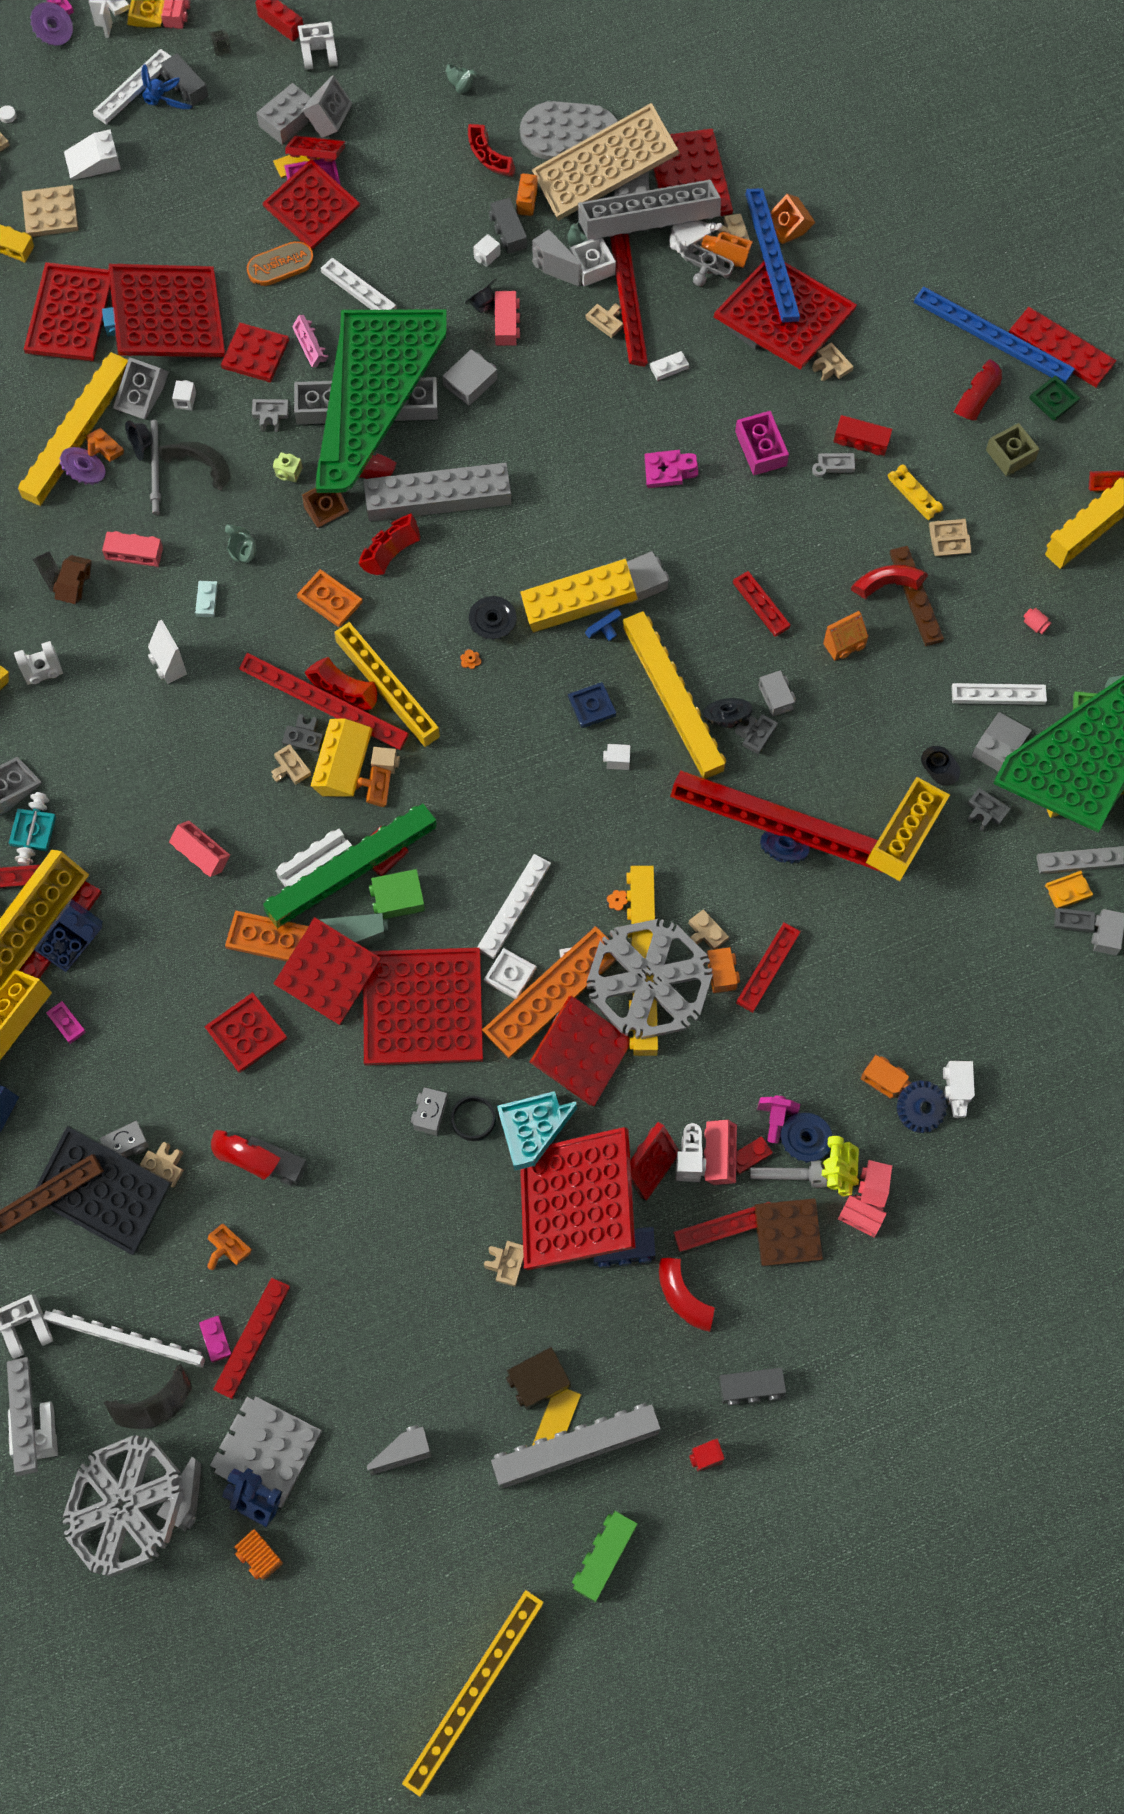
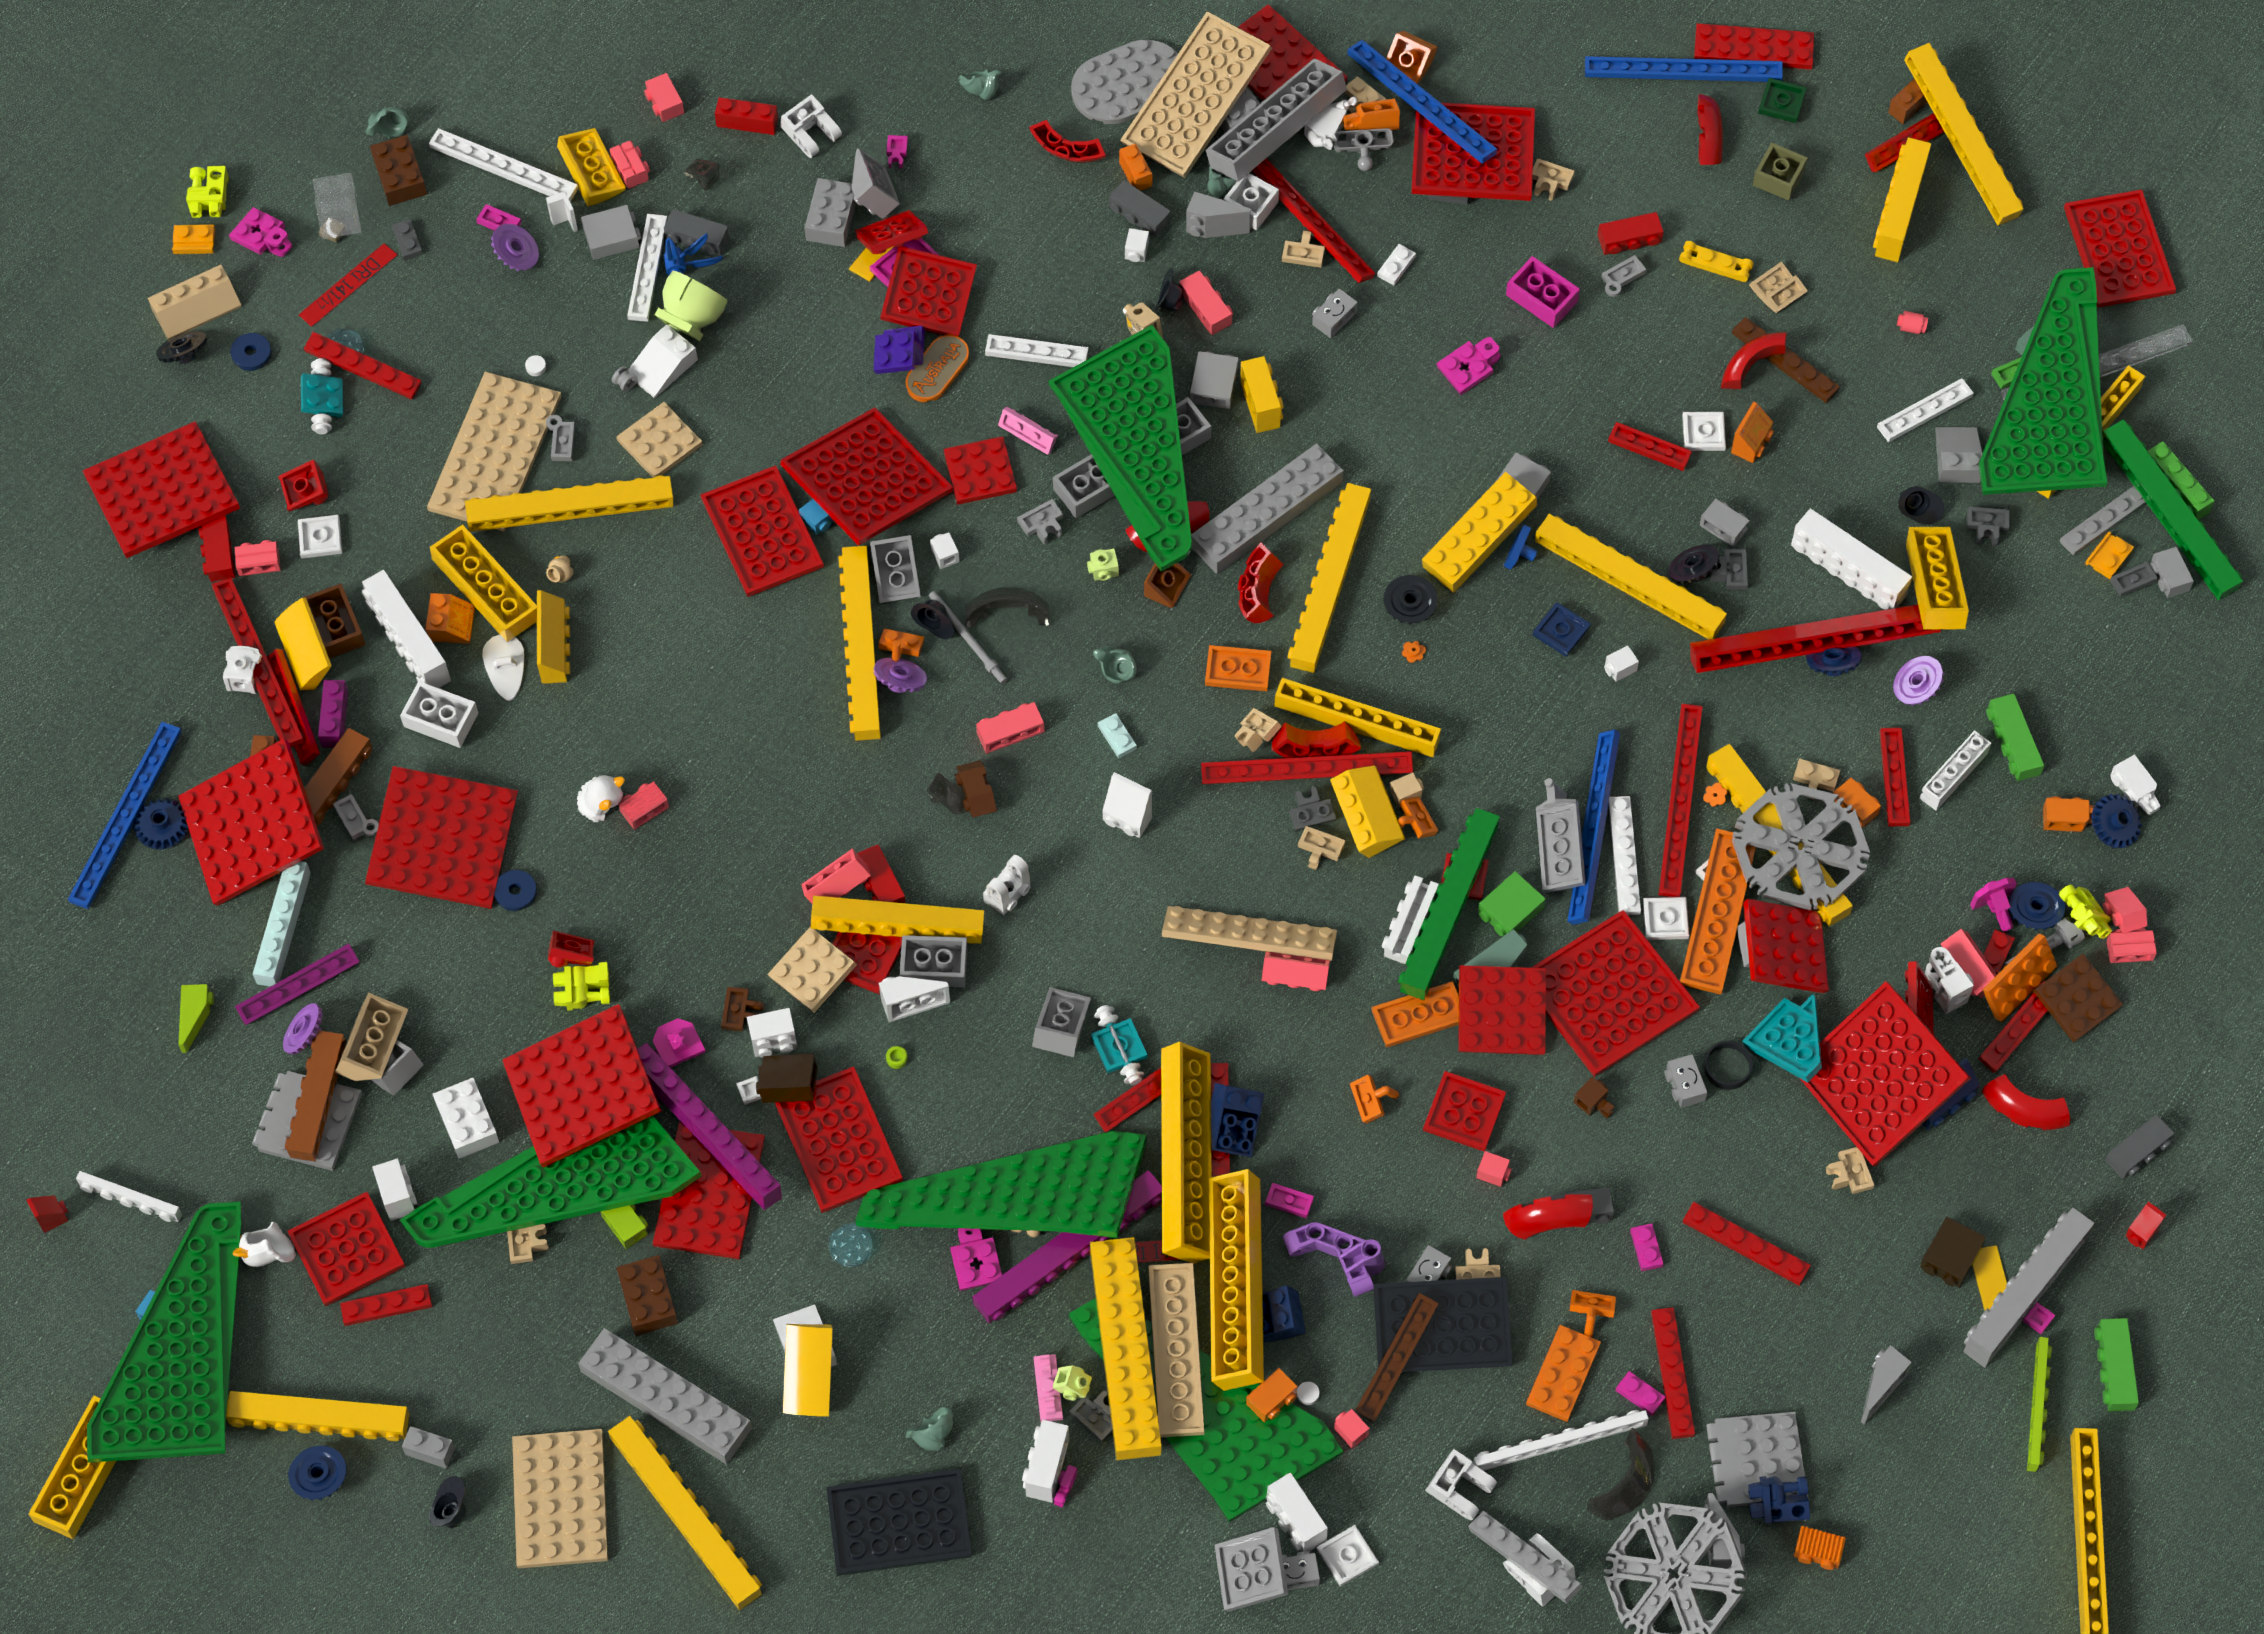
camera: 30 degrees left, 5 degrees down
none -> light grey brick [581,205,641,260]
none -> light grey wheel [612,366,637,392]
none -> yellowish green plate [655,270,728,341]
none -> dark purple bracket [874,326,925,374]
none -> dark pink plate [886,135,908,169]
none -> tan torso [1123,303,1163,338]
none -> tan plate [1162,906,1337,961]
none -> tan plate [1235,708,1282,752]
none -> yellow brick [1240,356,1283,433]
none -> medium lavender connector [1283,1222,1385,1297]
none -> yellow brick [1288,483,1371,673]
none -> light grey brick [1312,289,1358,338]
none -> orange plate [1350,1075,1399,1124]
none -> coral brick [1476,1151,1512,1187]
none -> orange plate [1526,1325,1601,1422]
none -> light grey hinge [1536,778,1586,893]
none -> blue plate [1567,729,1620,925]
none -> reddish brown brick [1573,1077,1614,1119]
none -> dark pink plate [1630,1224,1663,1271]
none -> red plate [1658,704,1702,897]
none -> white tile [1682,412,1726,451]
none -> red plate [1682,1202,1811,1286]
none -> white brick [1791,508,1912,610]
none -> gear [1893,656,1945,706]
none -> white brick [1919,730,1991,811]
none -> orange plate [1982,934,2057,1022]
none -> bright green brick [1986,694,2044,781]
none -> dark pink plate [2023,1302,2055,1334]
none -> lime plate [2027,1337,2052,1472]

